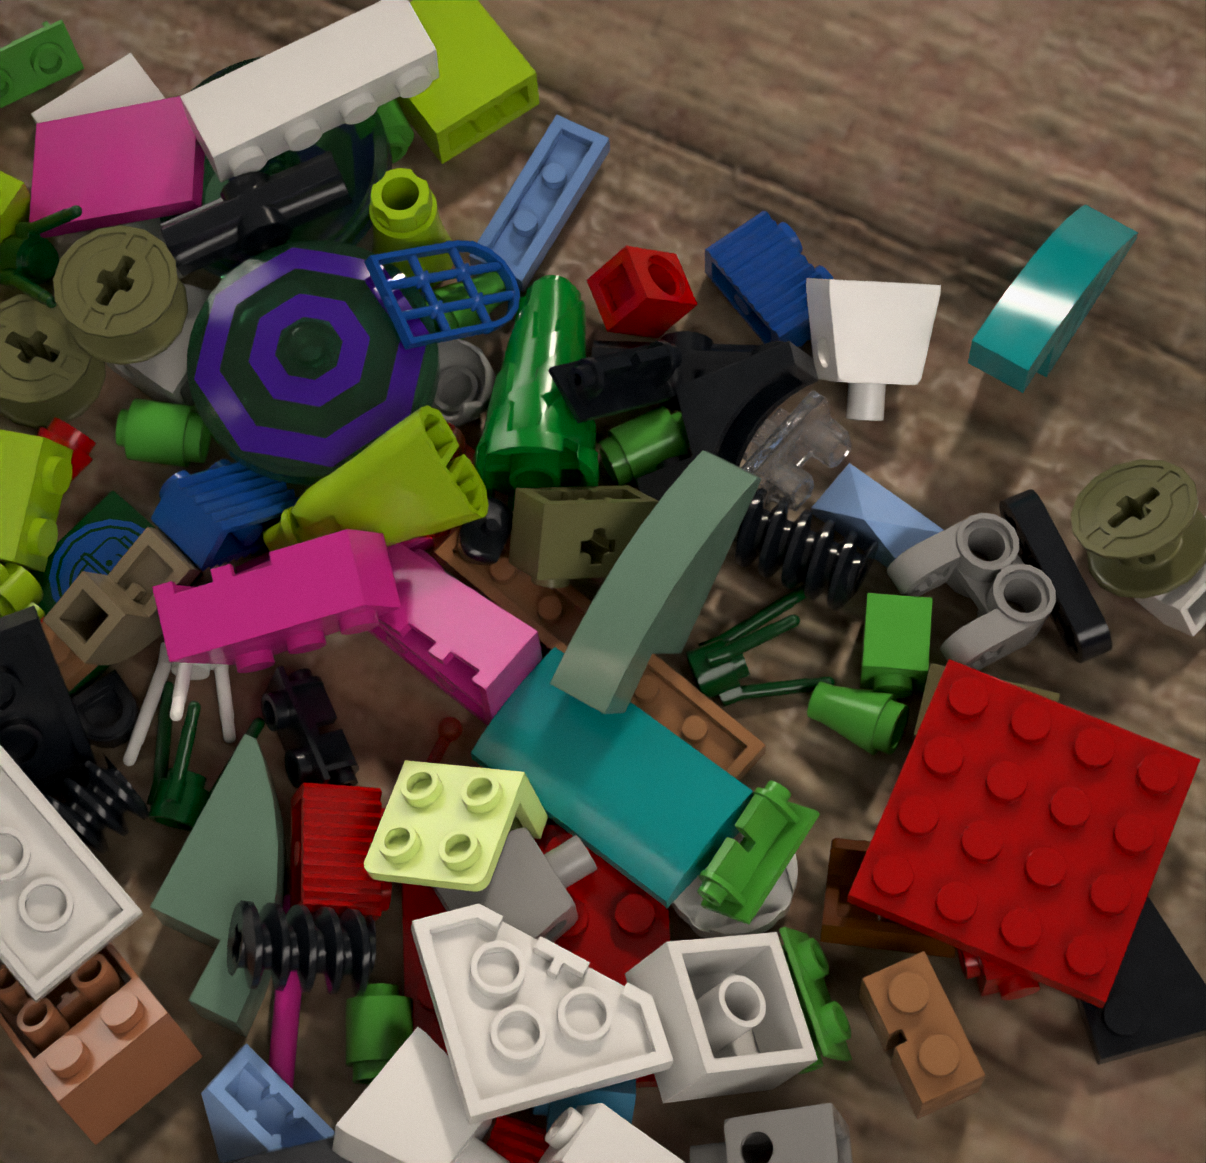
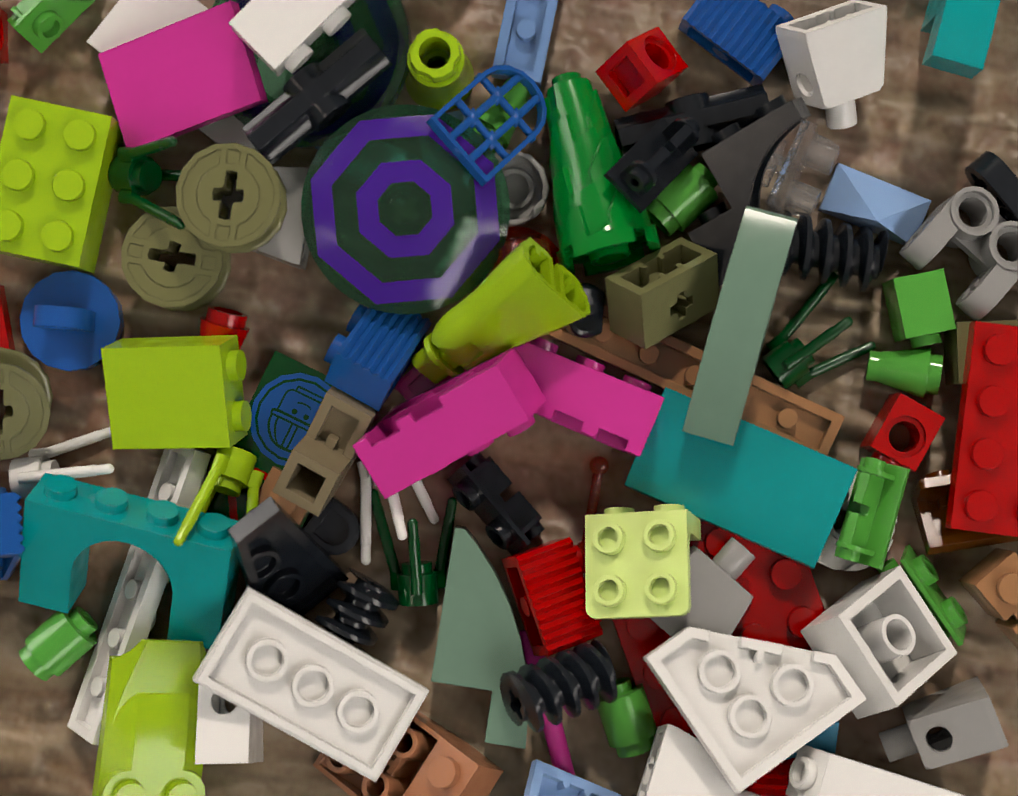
camera: 20 degrees left, 20 degrees up
bright green brick [115,398,212,467] -> none
none -> red brick [860,393,946,472]

